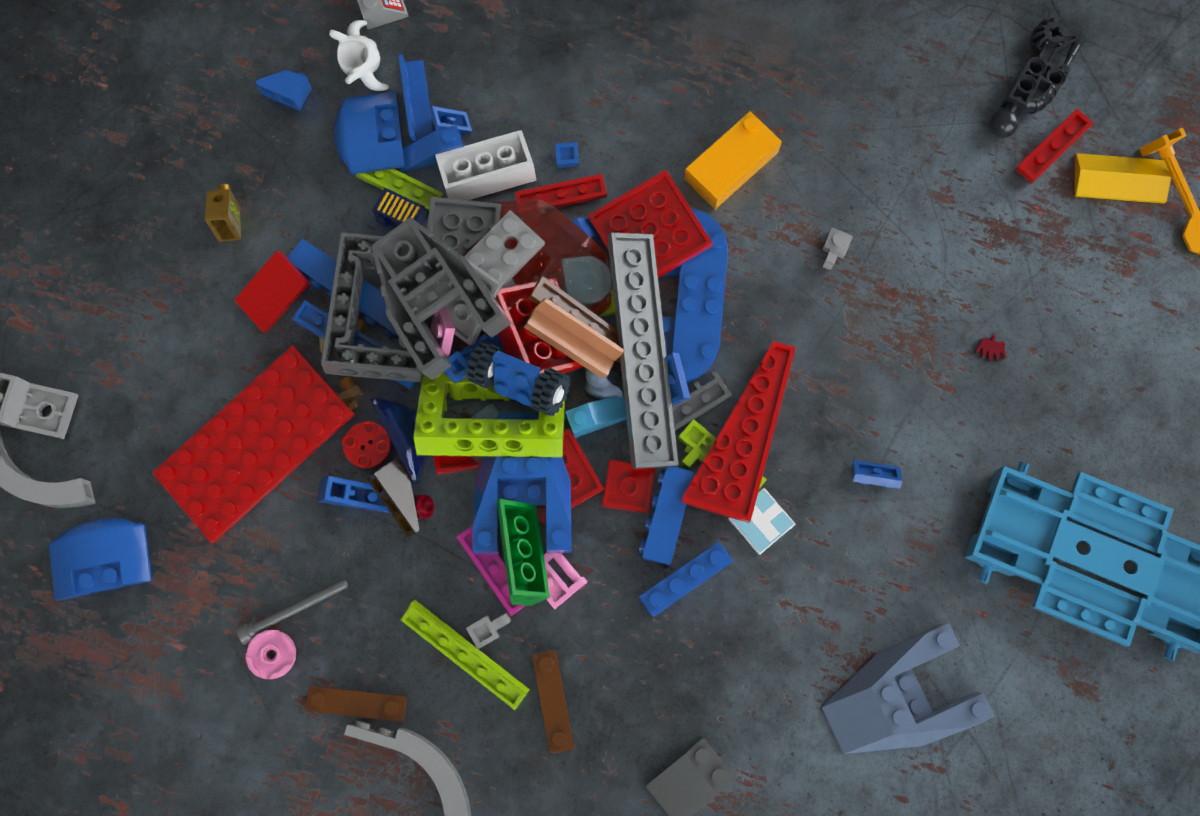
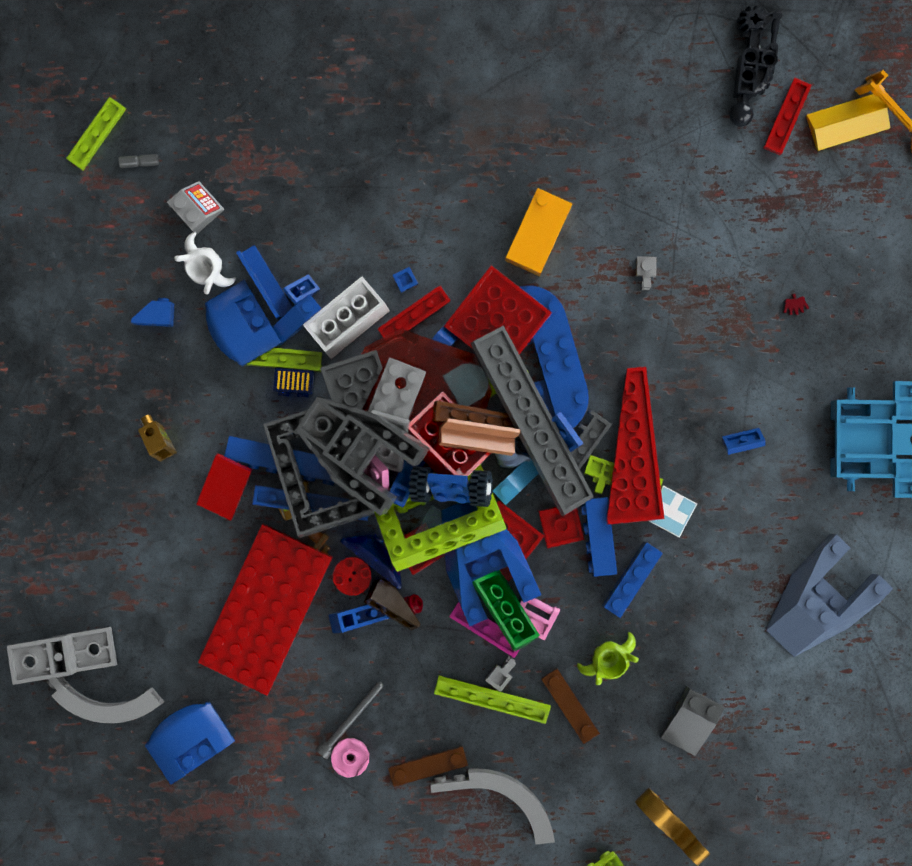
camera: 20 degrees left, 10 degrees up
none -> lime piece [577,632,639,685]

